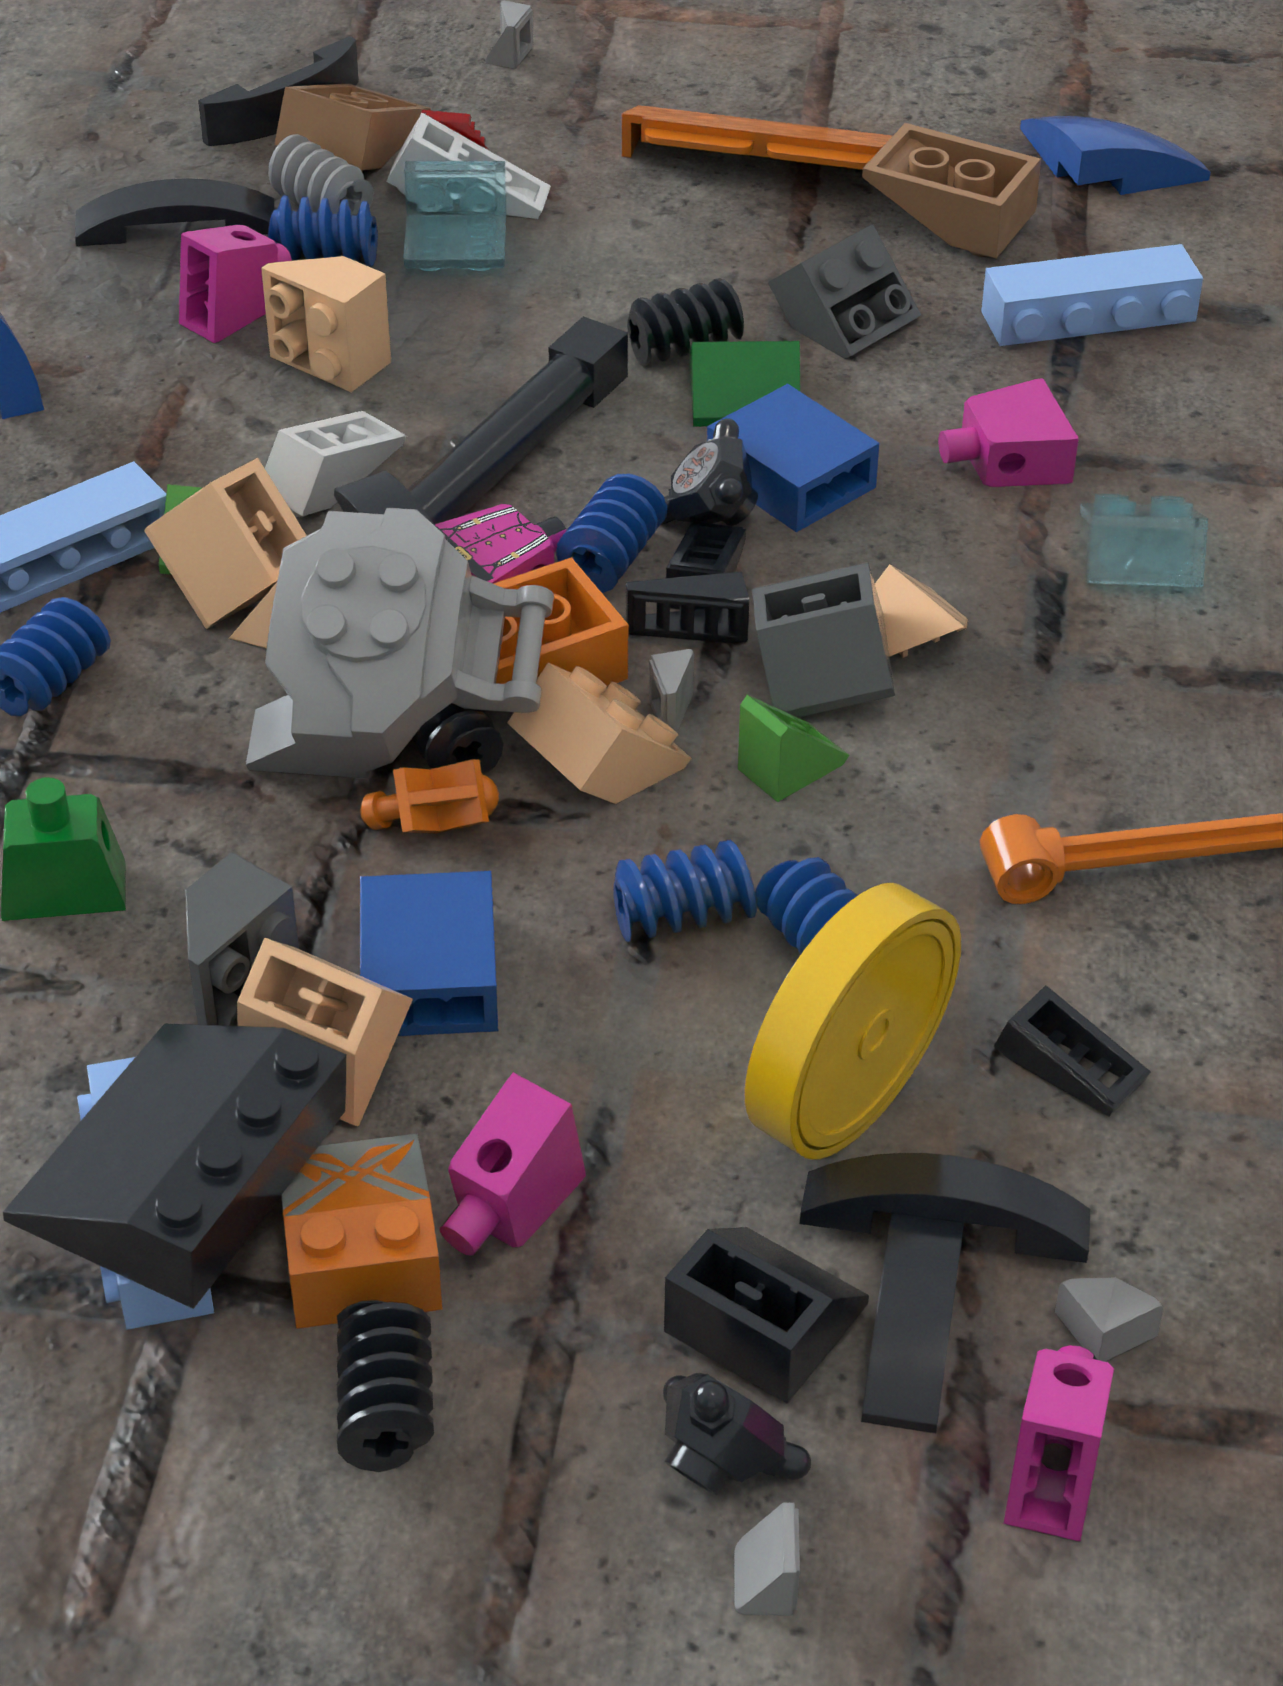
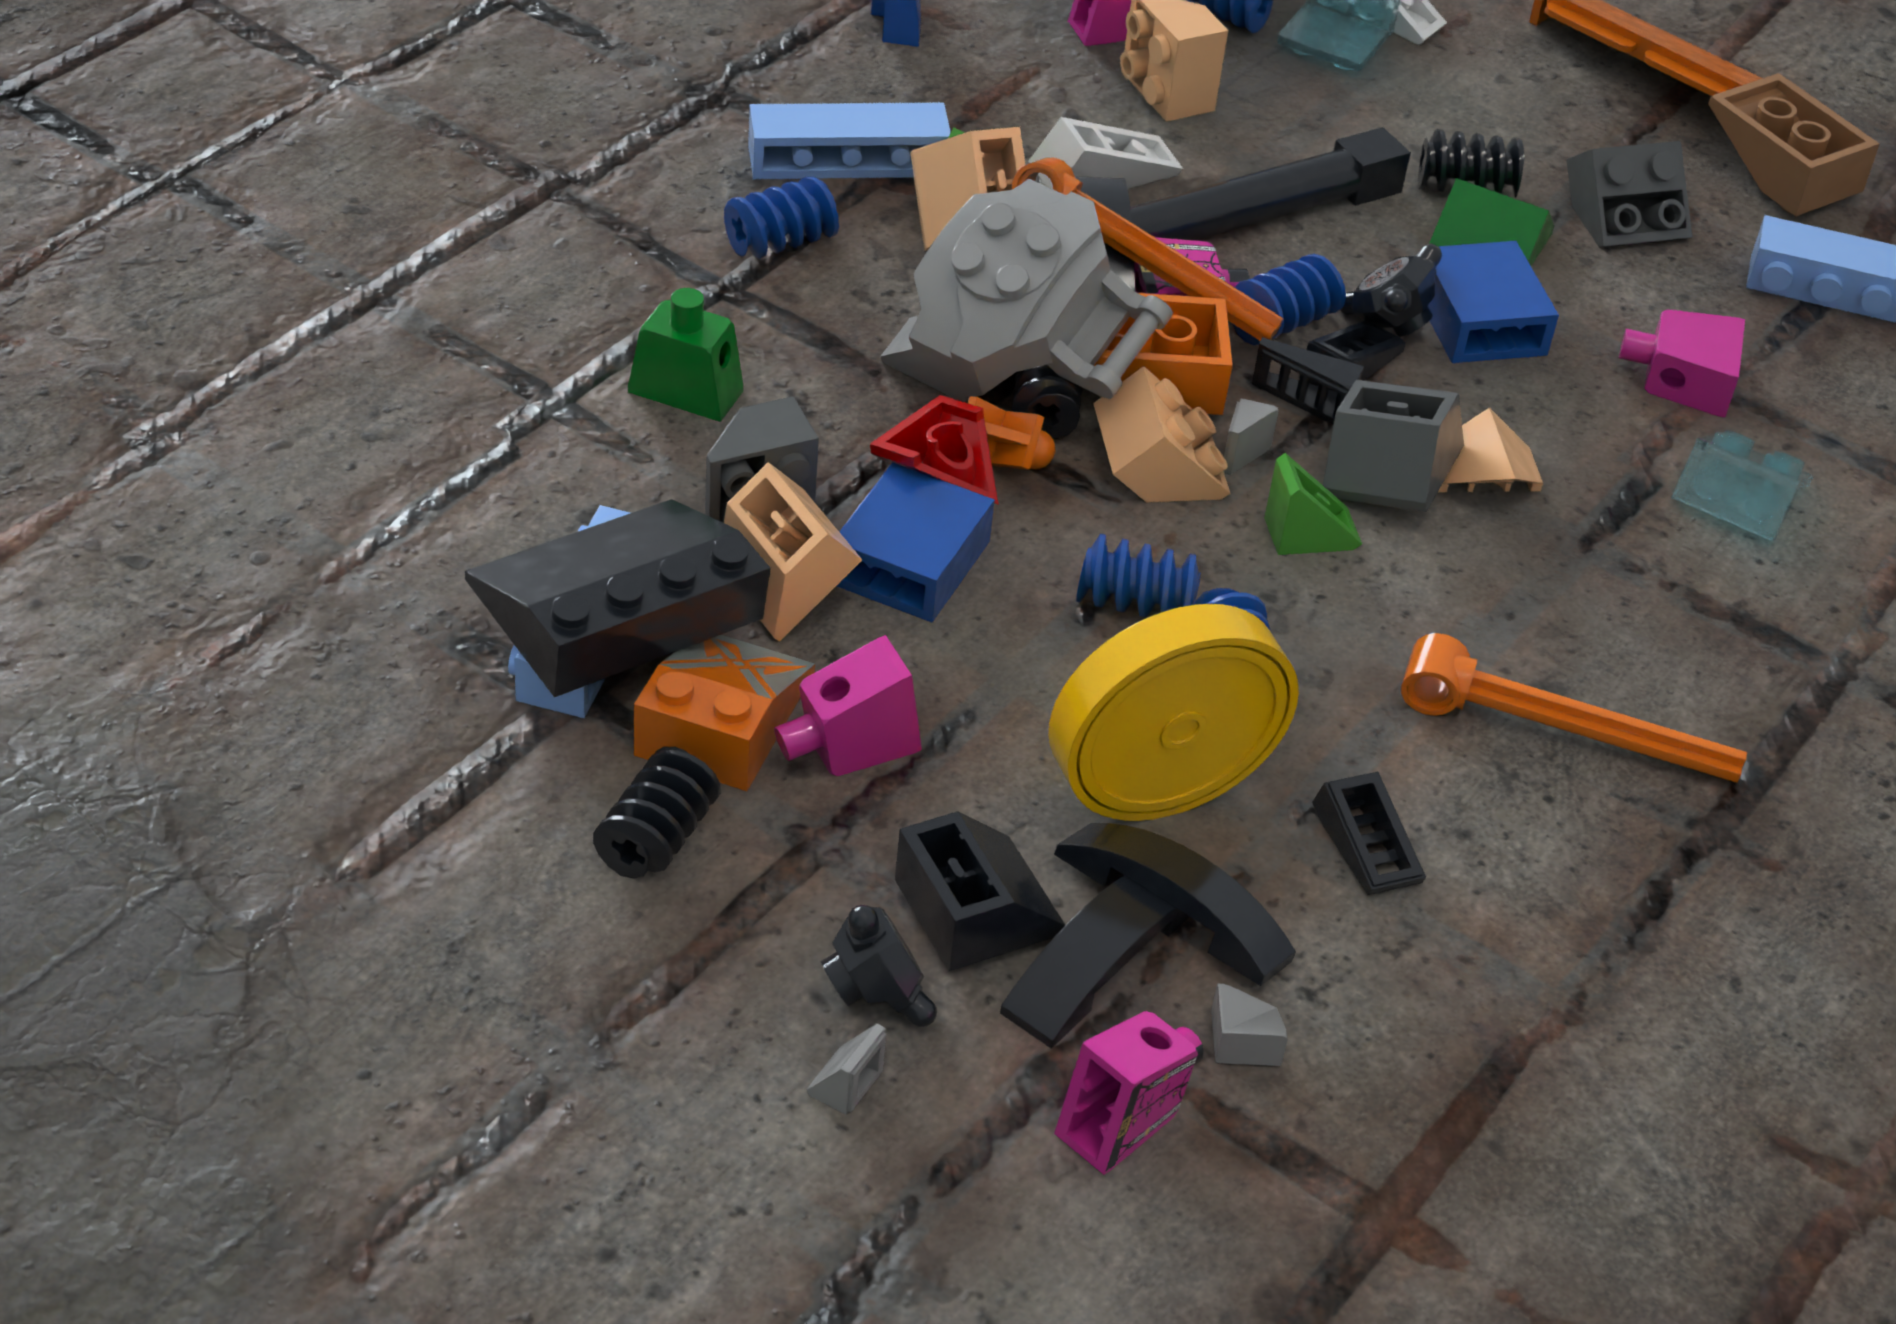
camera: 25 degrees right, 0 degrees up
none -> red slope [870,395,999,505]
none -> orange piece [1012,157,1284,341]

